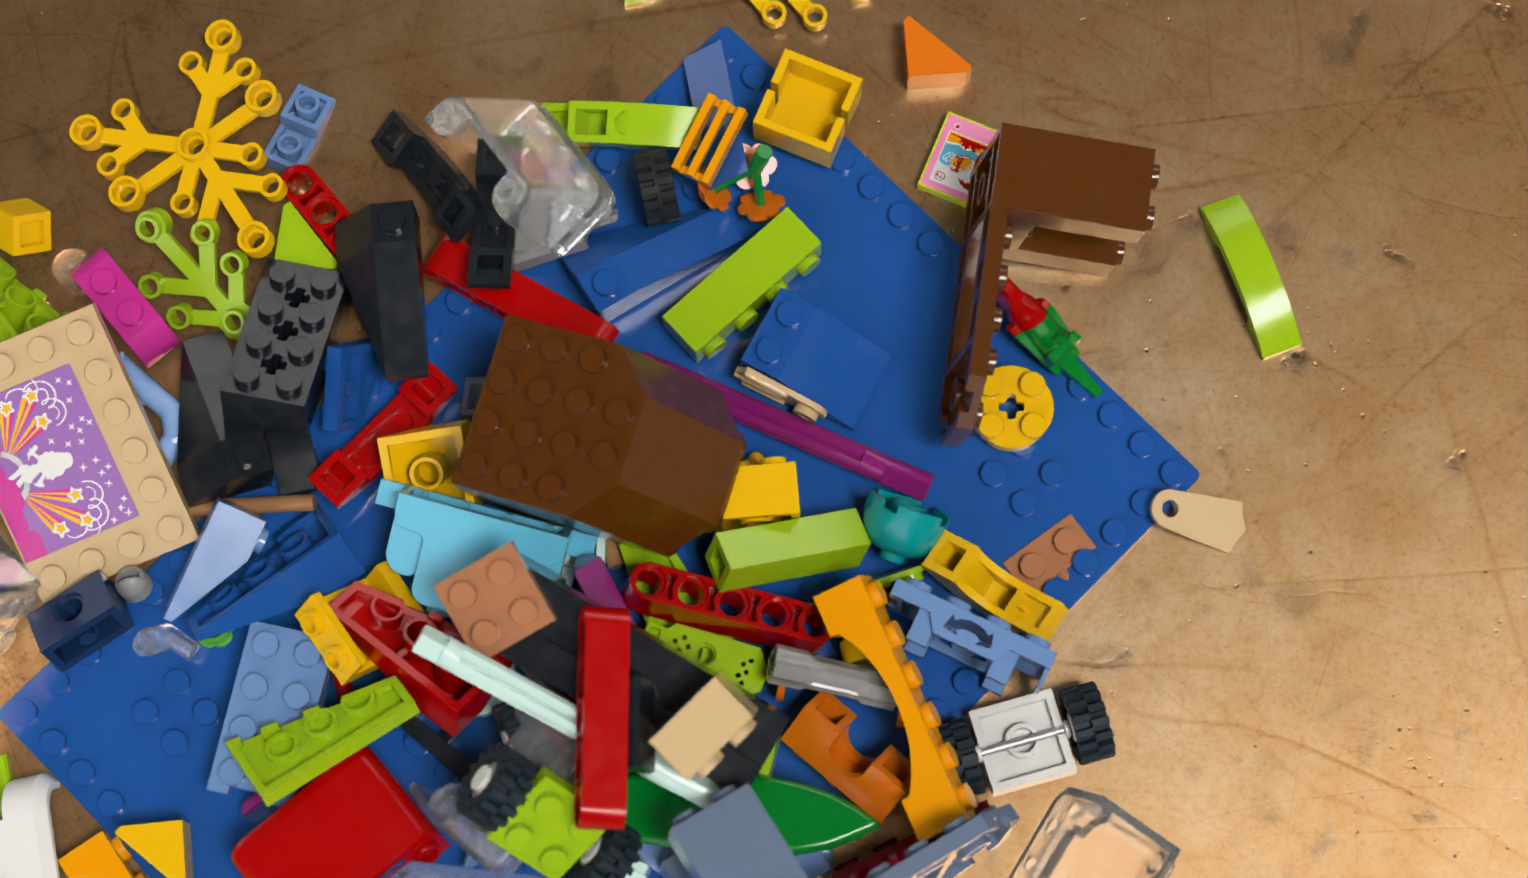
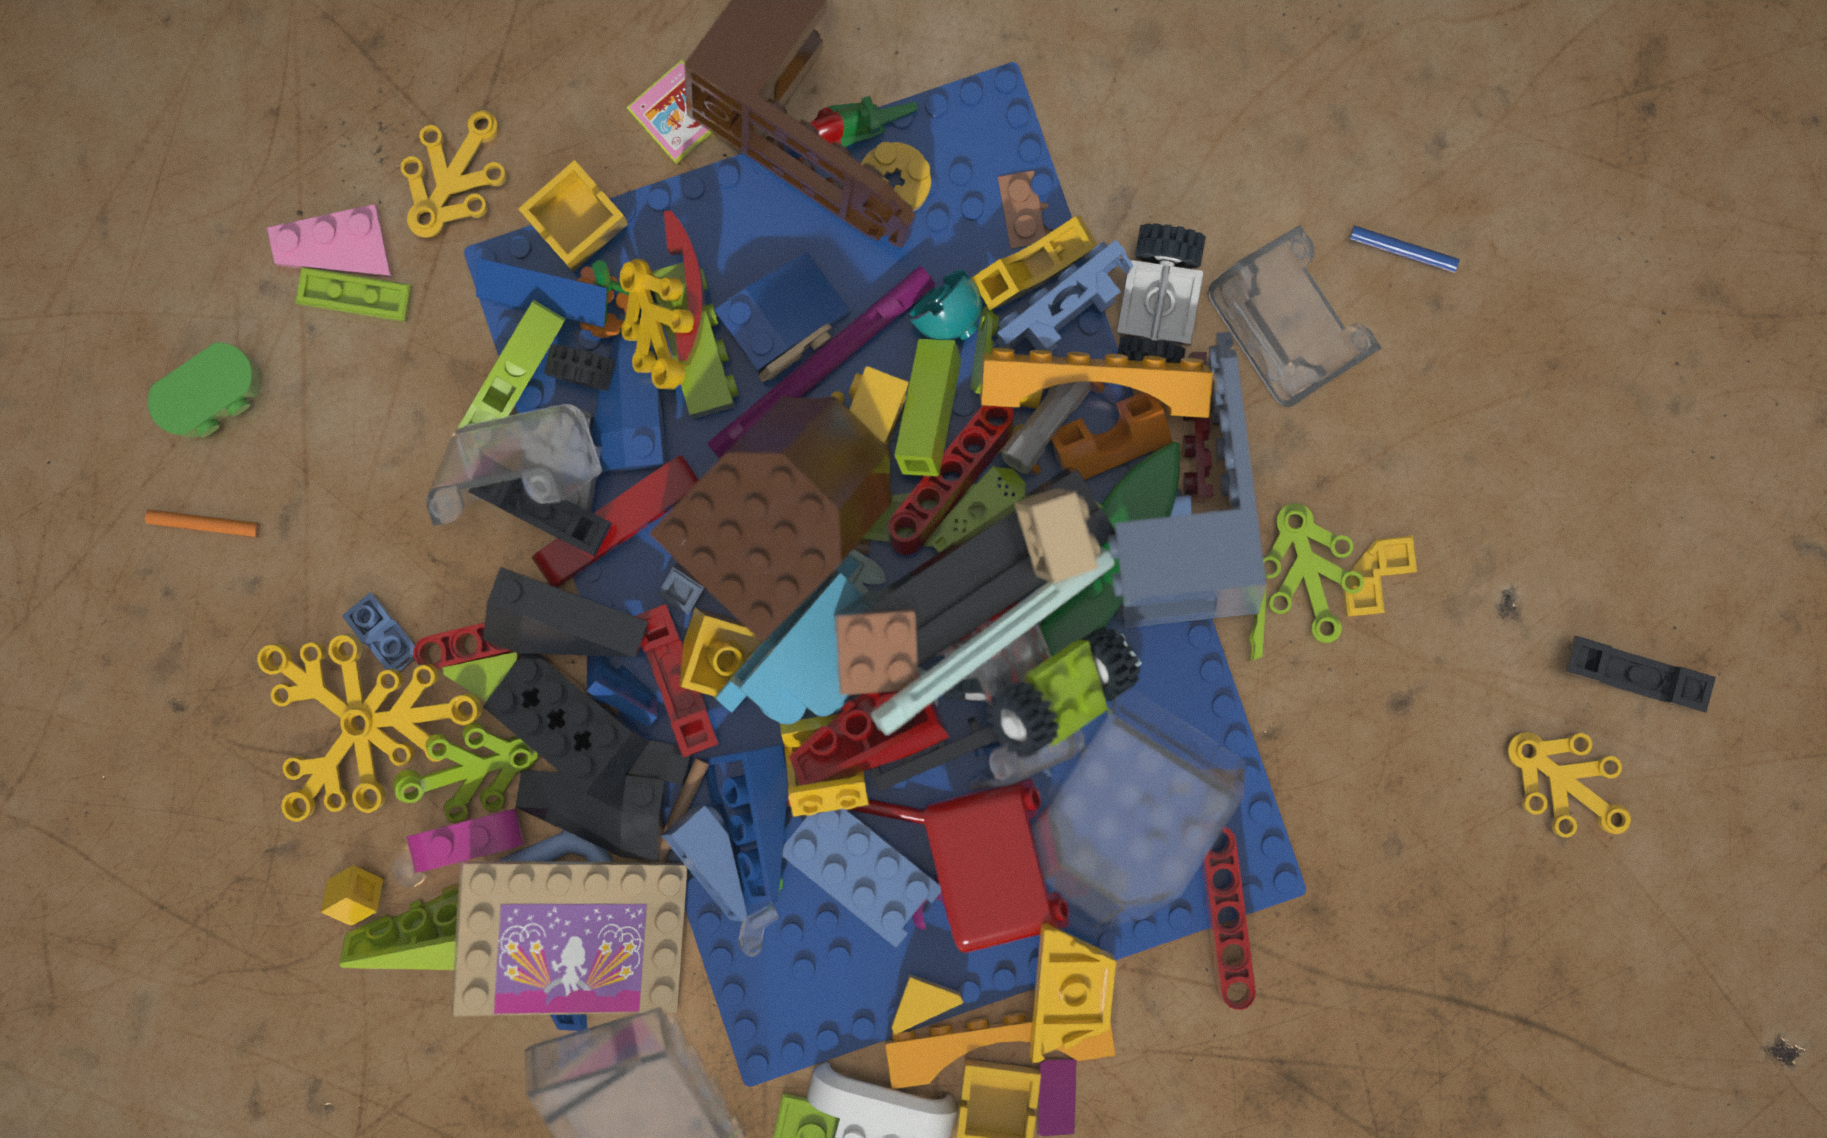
camera: 70 degrees left, 10 degrees up
dark blue brick [27,570,135,672] -> none
light grey hinge [115,565,153,603] -> none
lime wing [225,675,420,807] -> none
black slope [370,109,482,243] -> none
magenta slope [573,554,636,625] -> none
red beam [574,606,630,830] -> none
black slope [627,675,656,774] -> none
light orange tile [671,93,748,188] -> none
orange slope [902,15,972,90] -> none
tan piece [1150,489,1246,553] -> none
none -> yellow plant [620,259,694,389]
none -> red slope [664,211,705,366]

